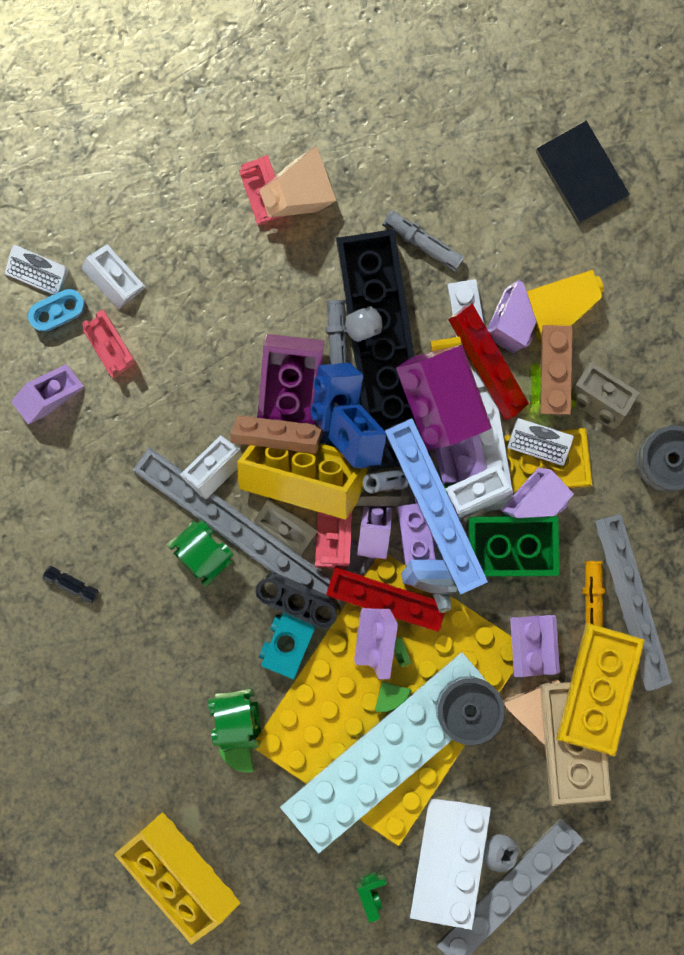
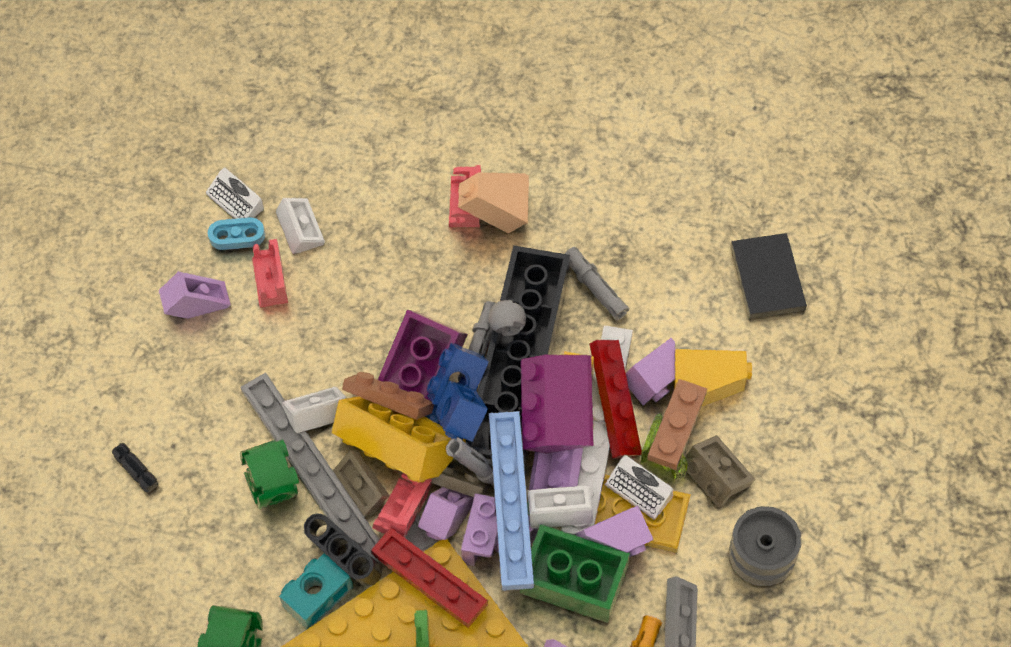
camera: 20 degrees right, 25 degrees down
lavender bracket [354,608,398,679] -> none
piece [401,560,457,613] -> none

